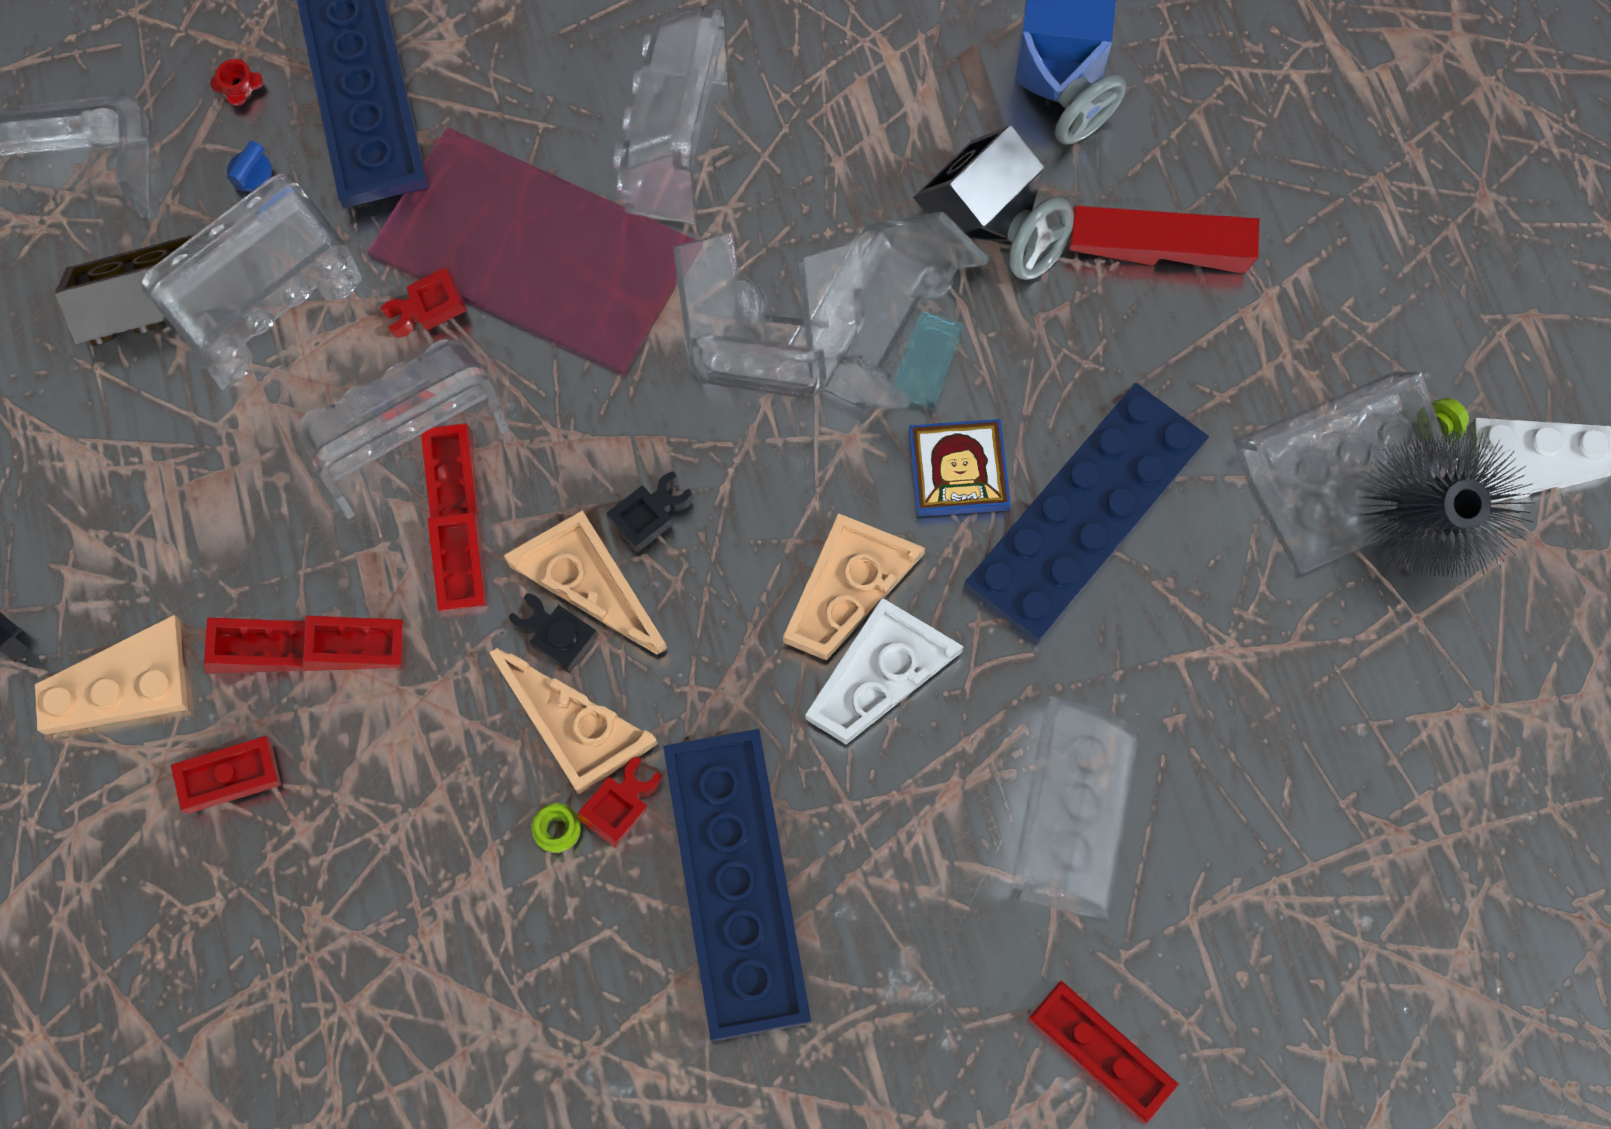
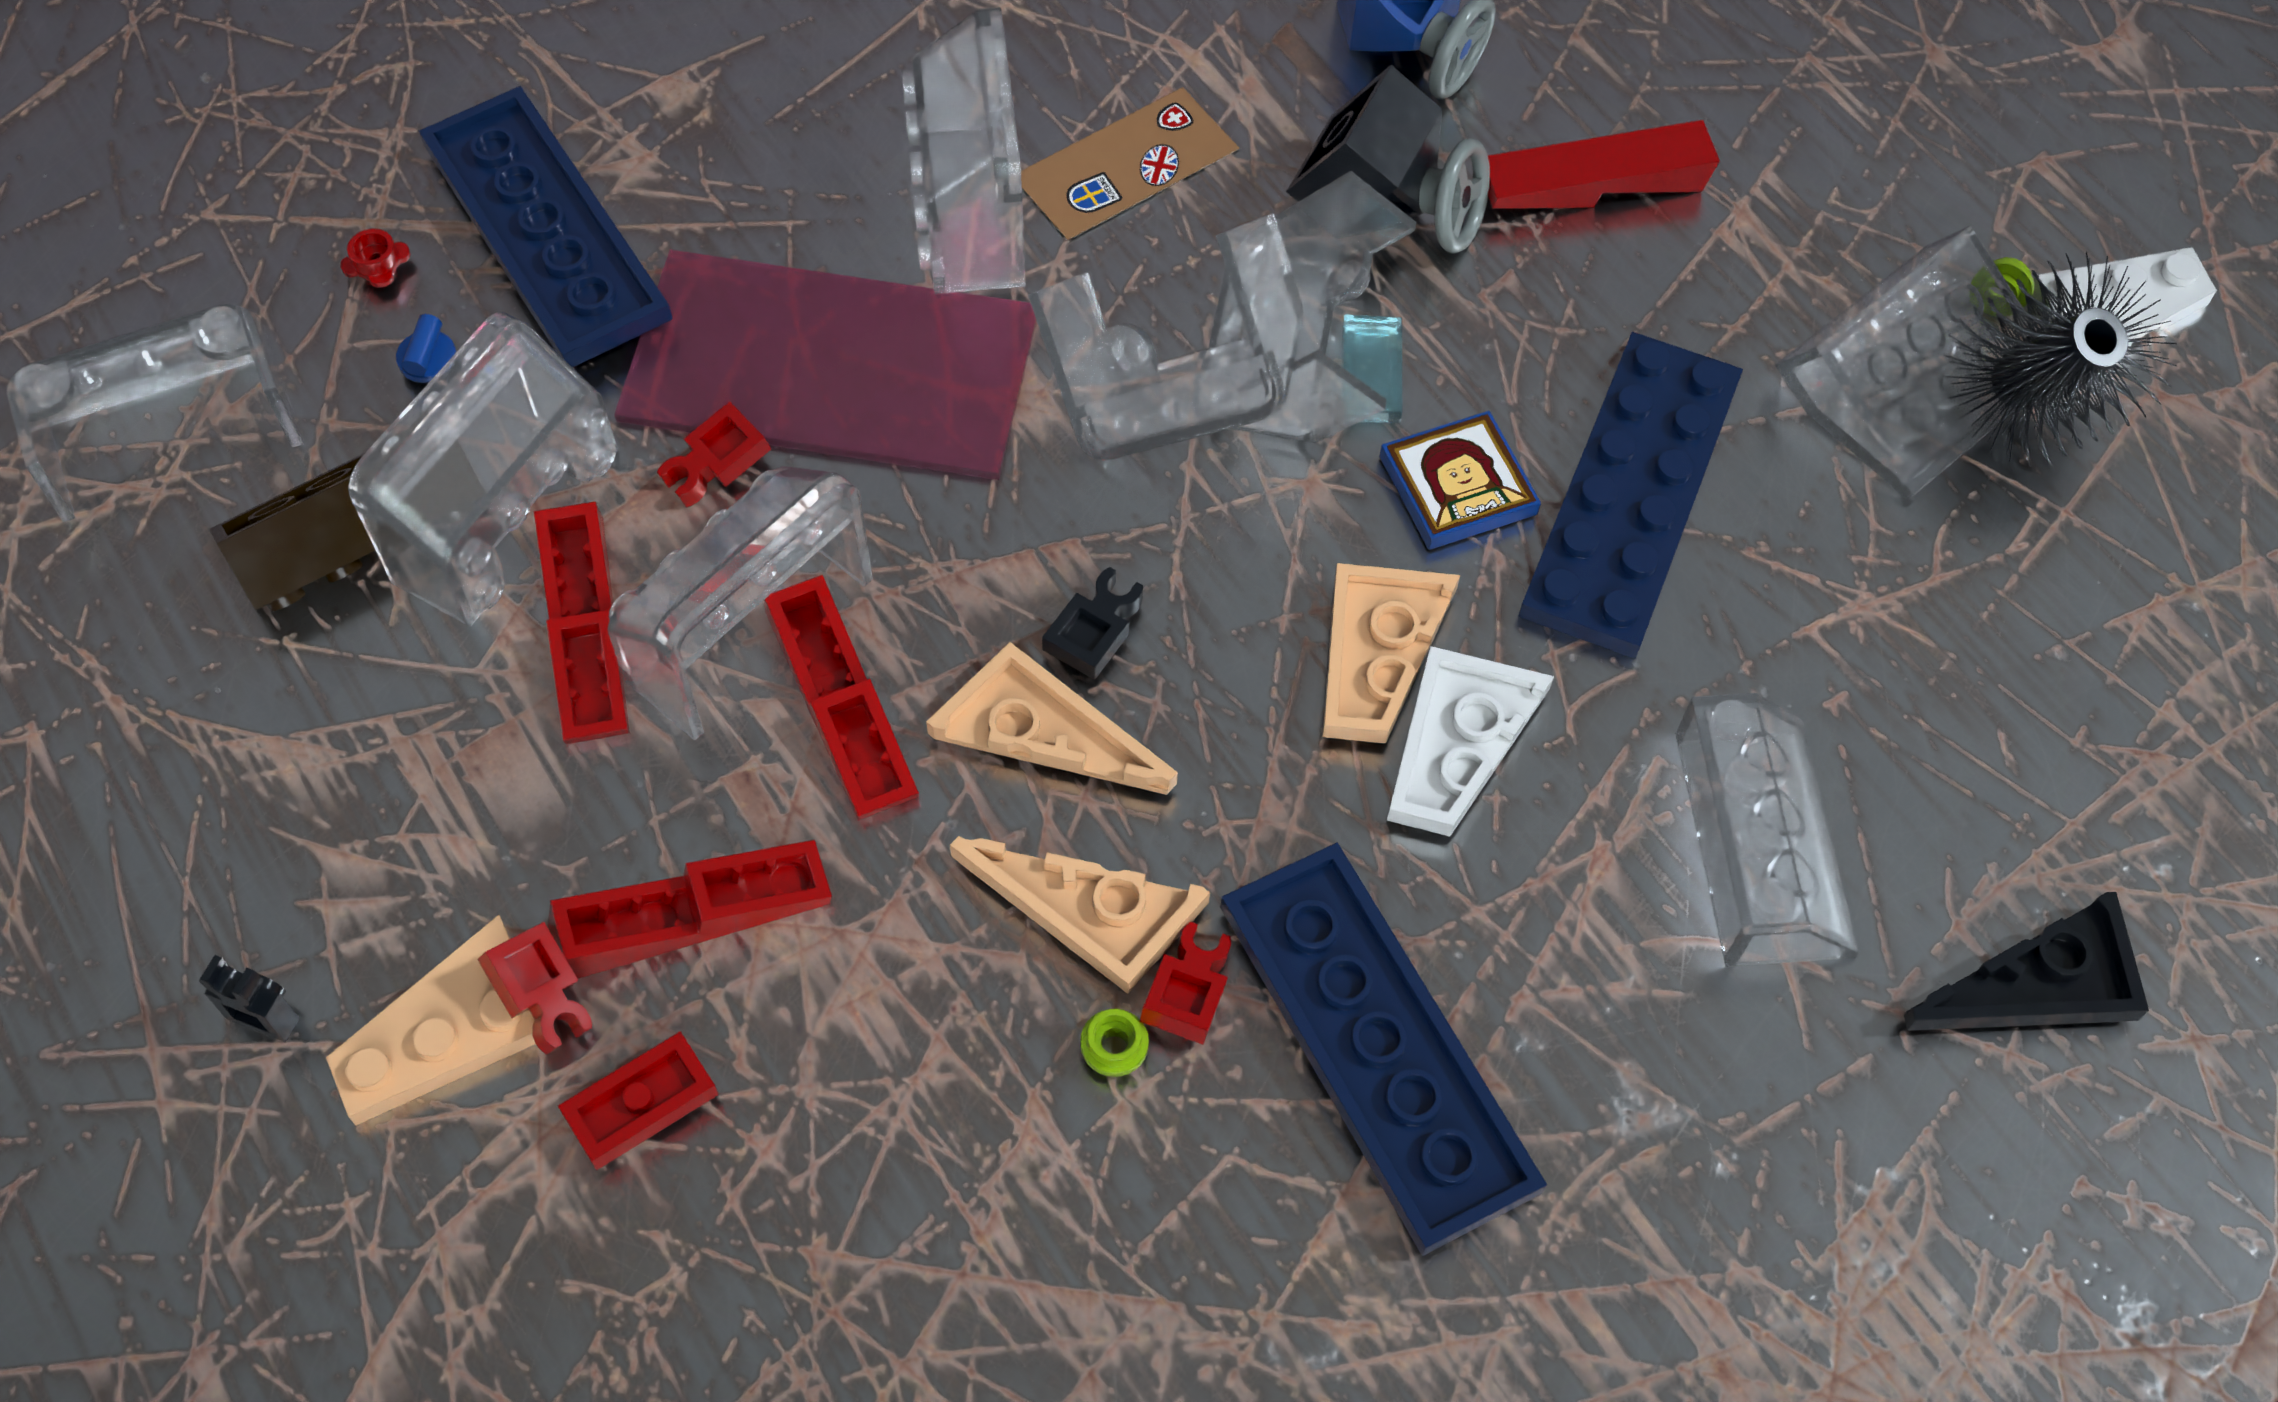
camera: 20 degrees left, 10 degrees down
black plate [509,593,598,673] -> none
red tile [1027,980,1179,1124] -> none
none -> red plate [477,922,592,1055]
none -> red slope [534,501,630,744]
none -> medium nougat sticker [1012,87,1240,240]
none -> black wing [1904,892,2149,1031]

